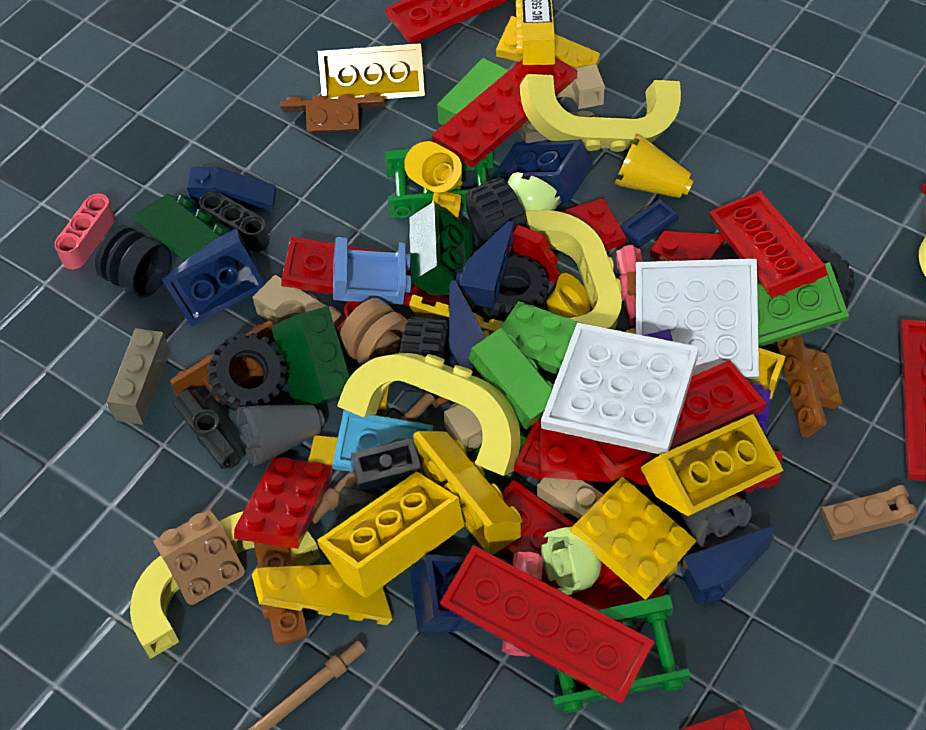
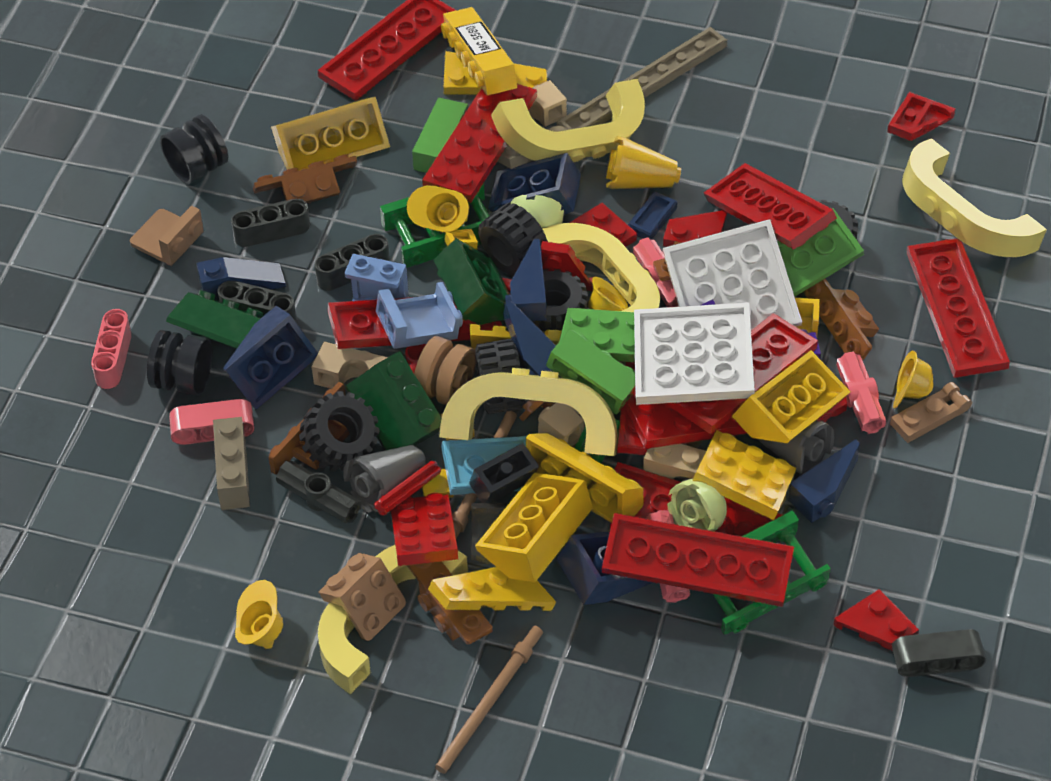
camera: 20 degrees left, 5 degrees down
none -> medium nougat bracket [130,205,204,266]
none -> black wheel [160,114,229,184]
none -> coral beam [169,399,254,445]
none -> pearl dark grey beam [231,199,310,247]
none -> yellow piece [235,580,283,649]
none -> pearl dark grey beam [315,234,390,291]
none -> medium blue panel [345,254,409,301]
none -> red axle [374,461,441,515]
none -> dark tan tile [557,27,727,130]
none -> coral piece [836,352,886,434]
none -> yellow piece [893,351,933,409]

